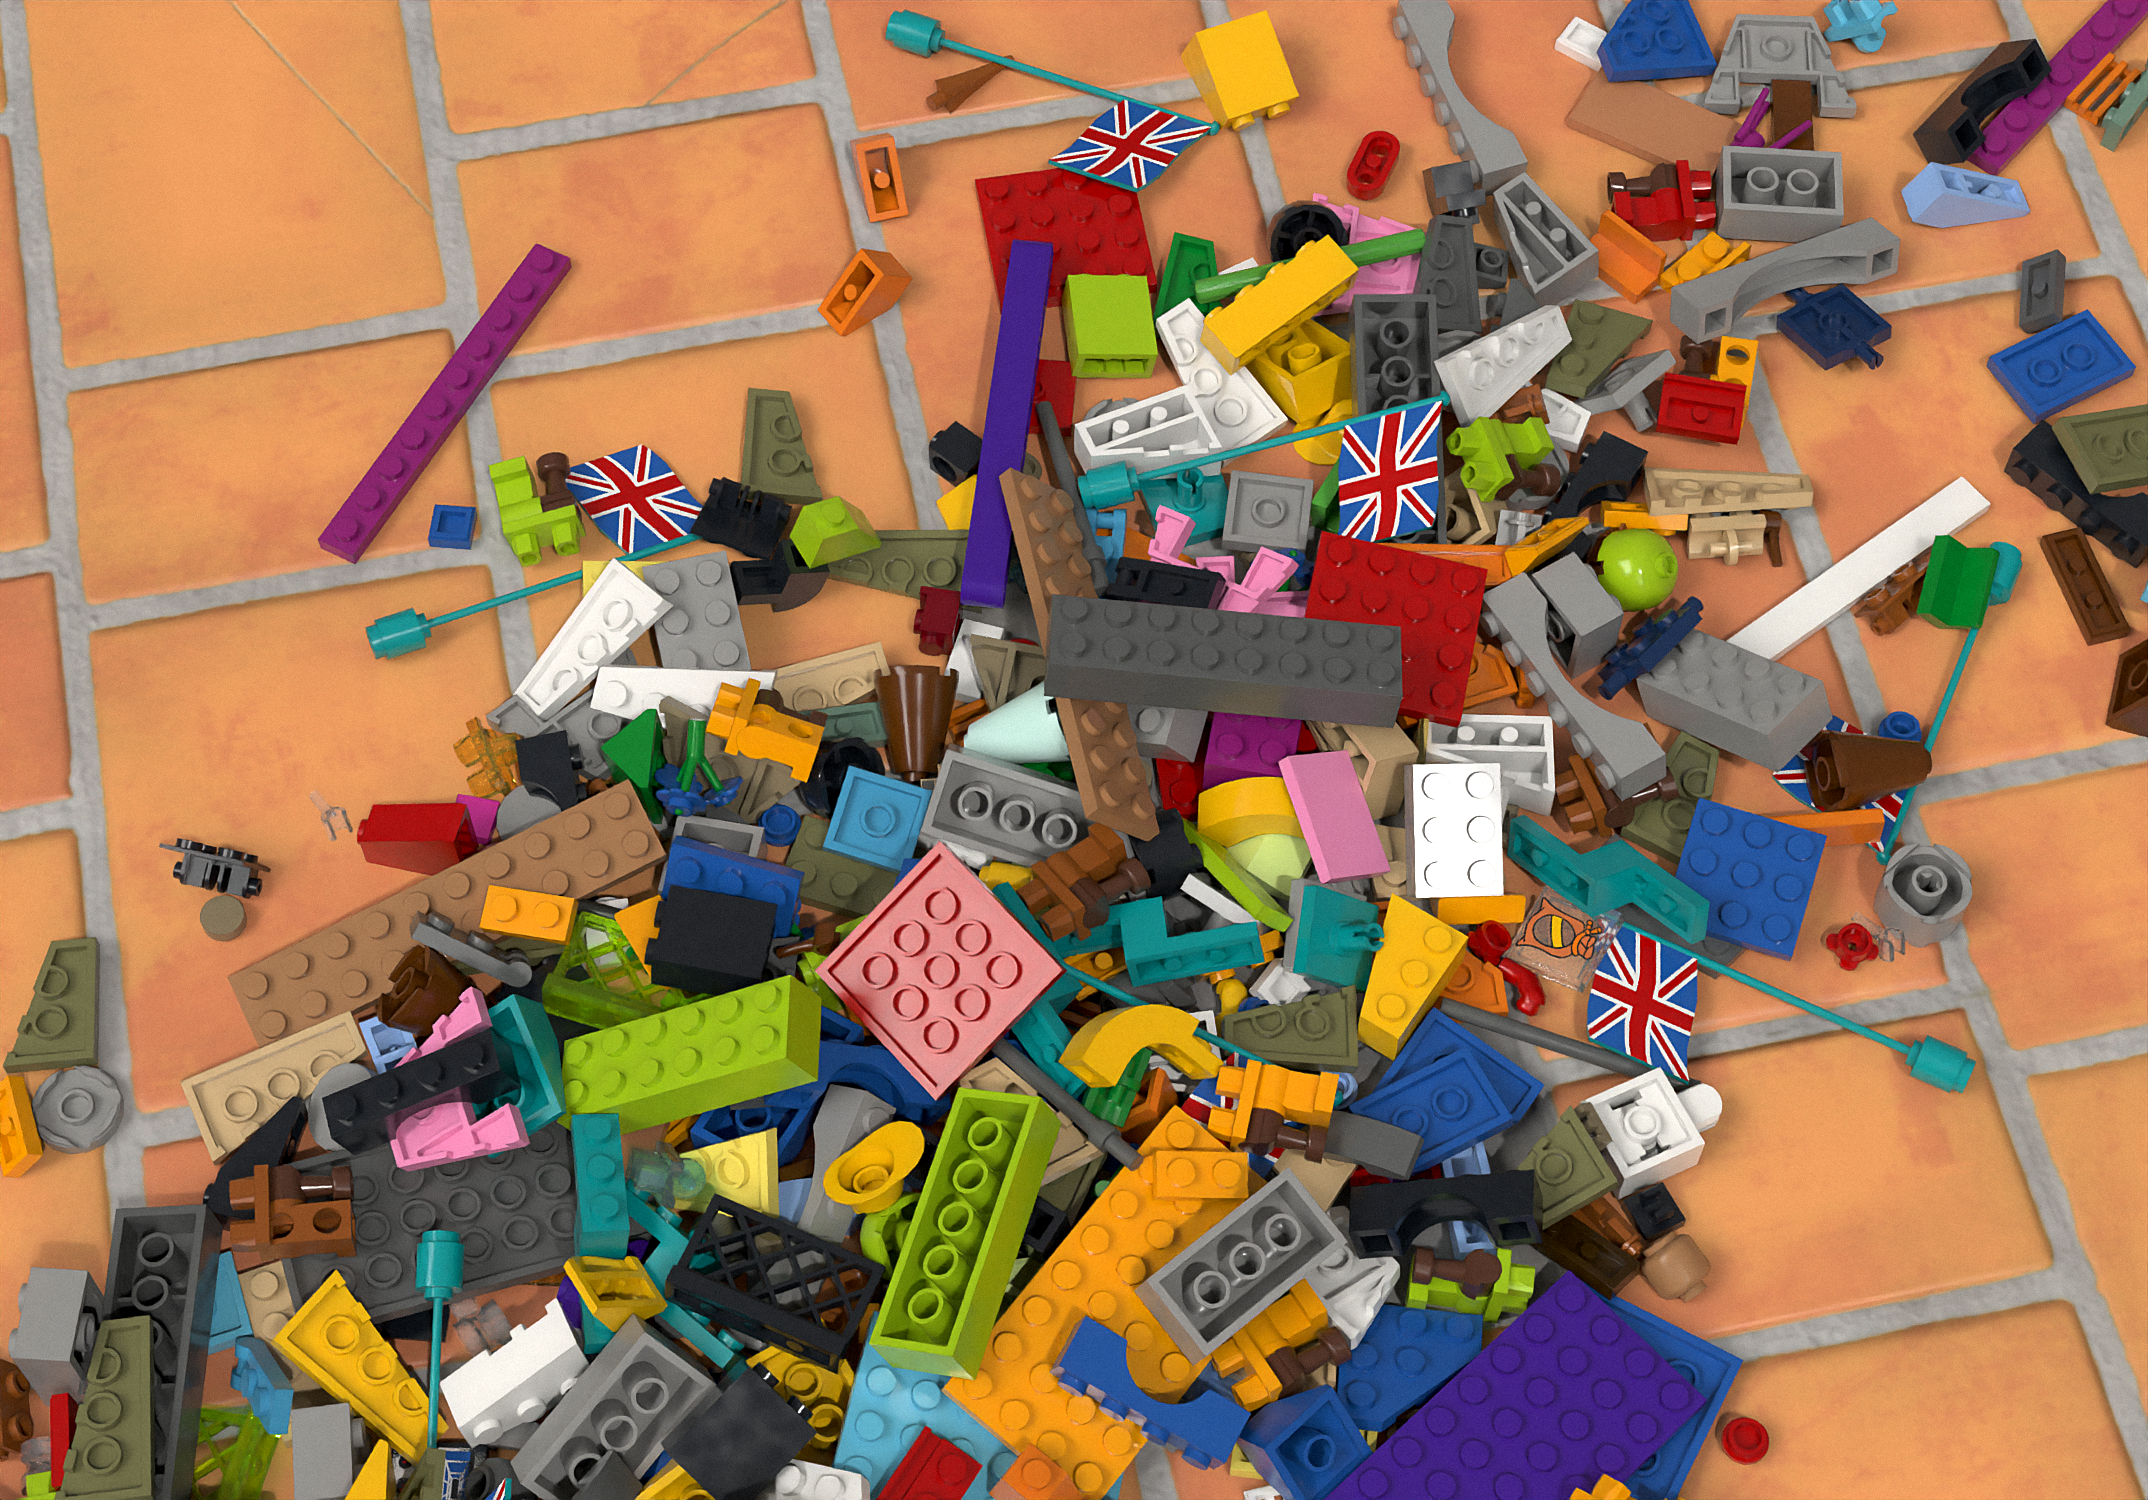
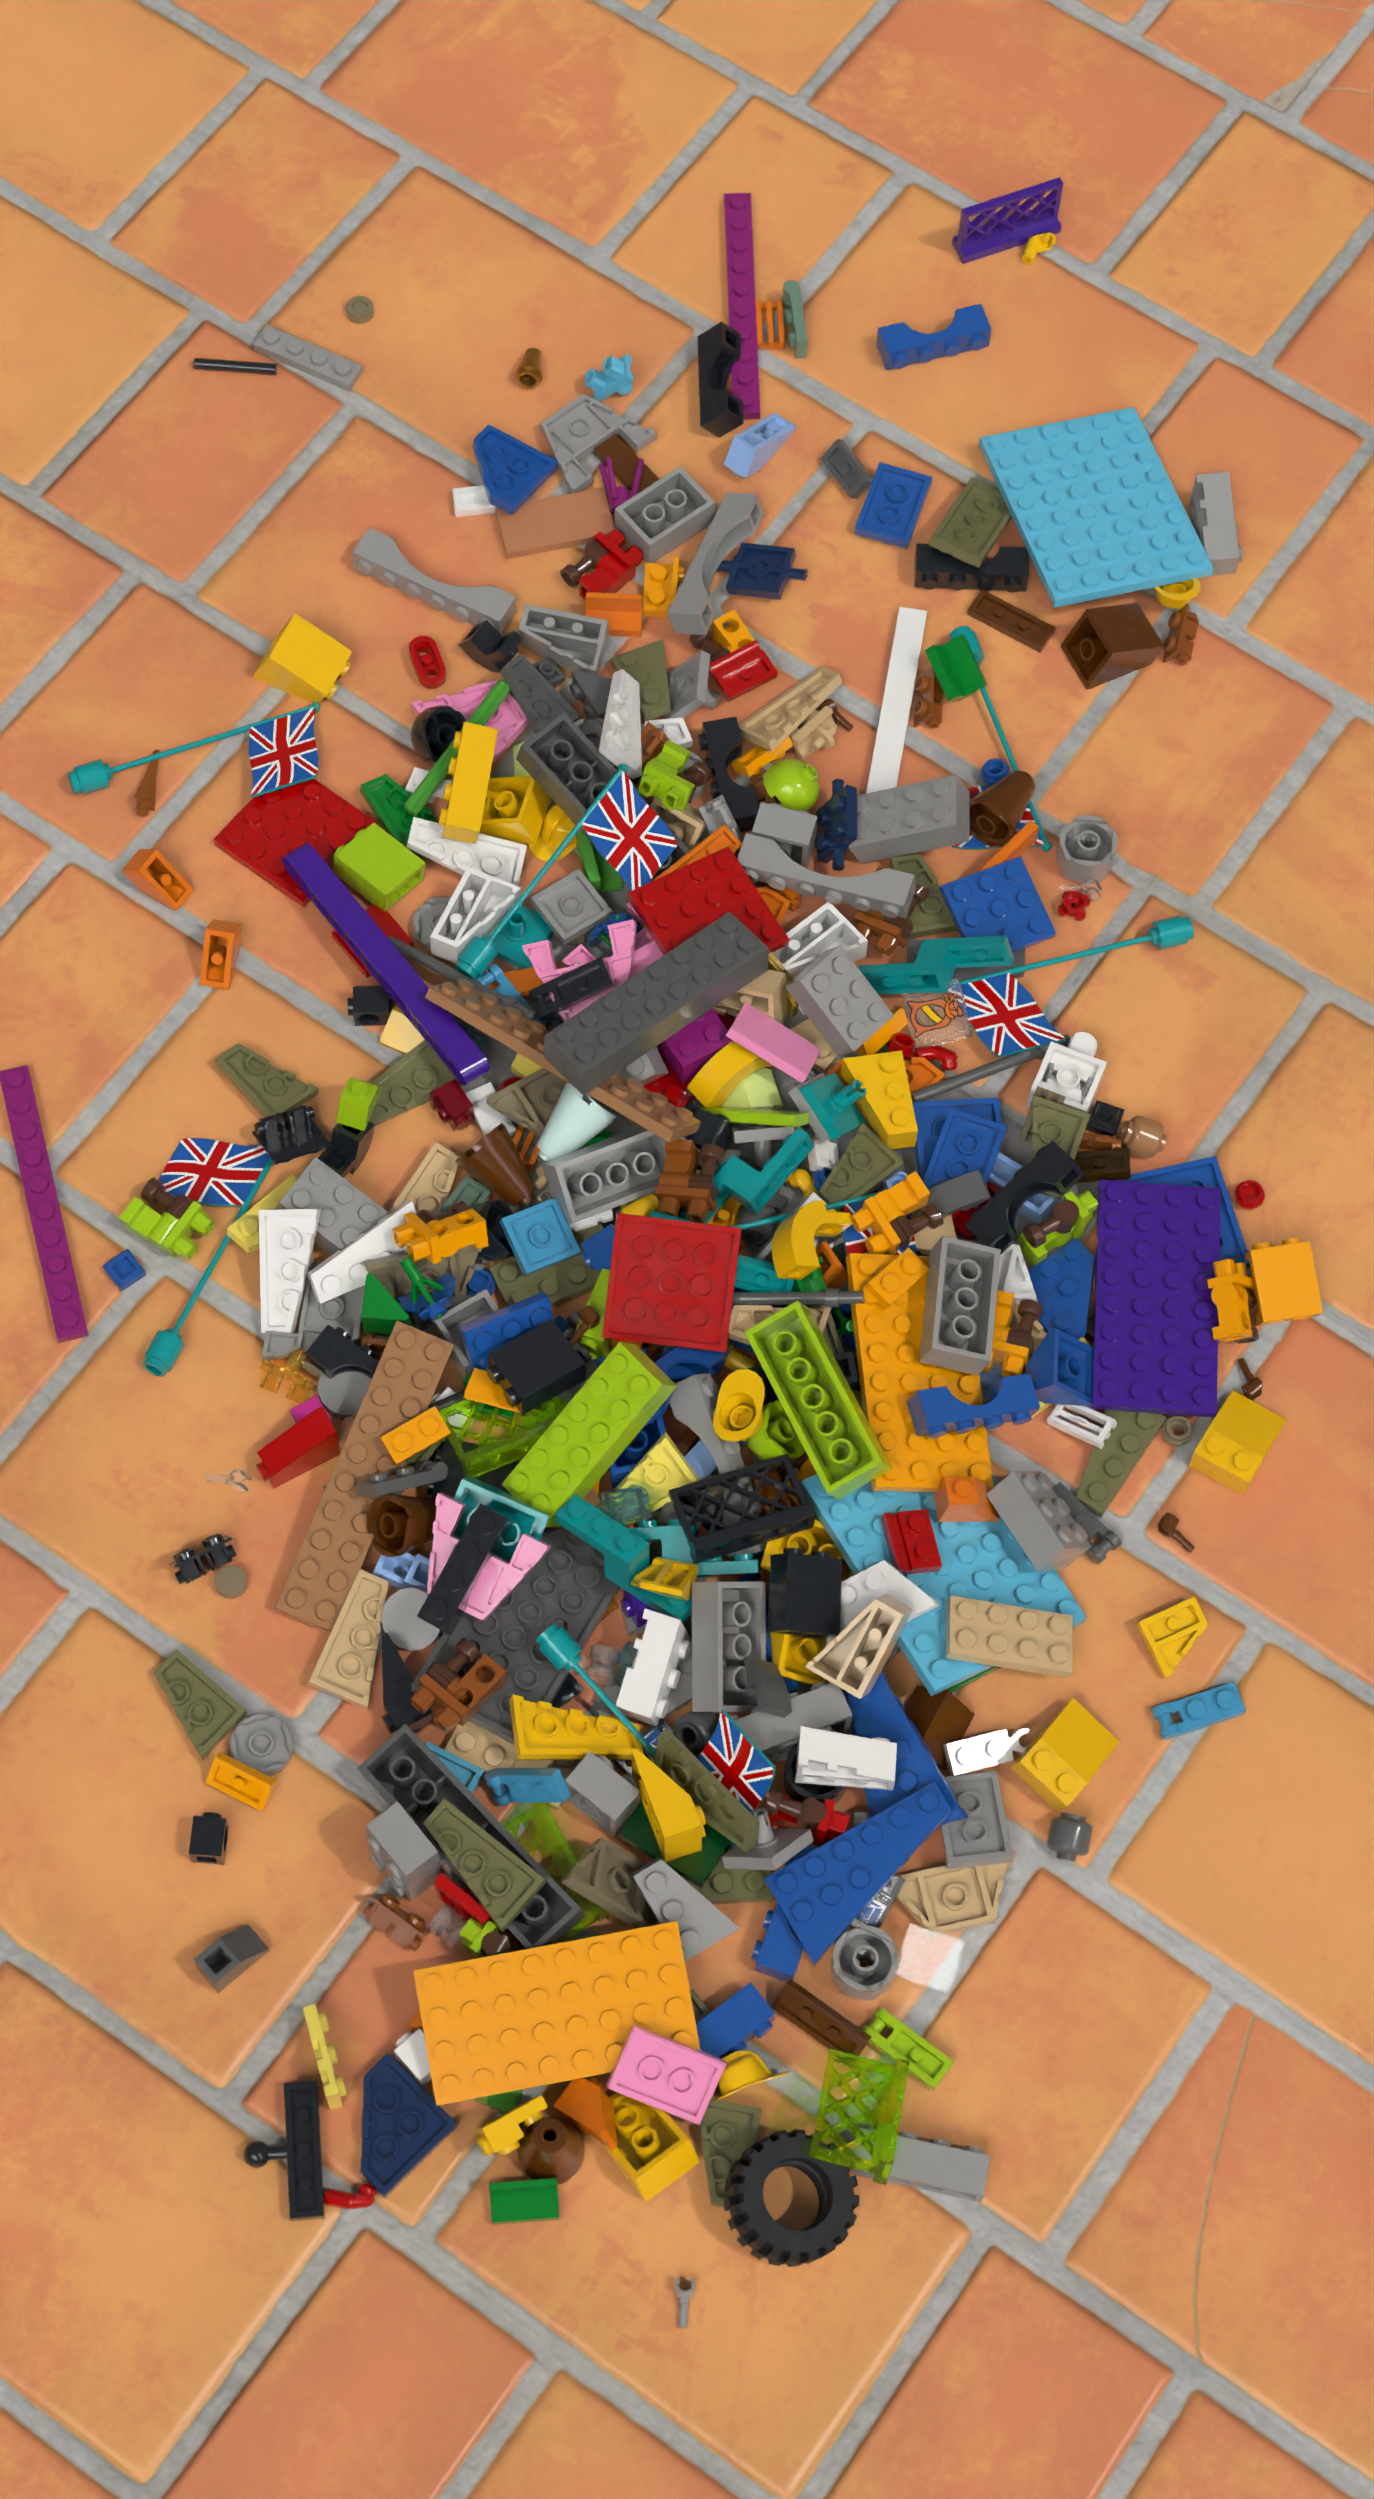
camera: 45 degrees left, 5 degrees up
light orange slope [1505,516,1589,577] -> none

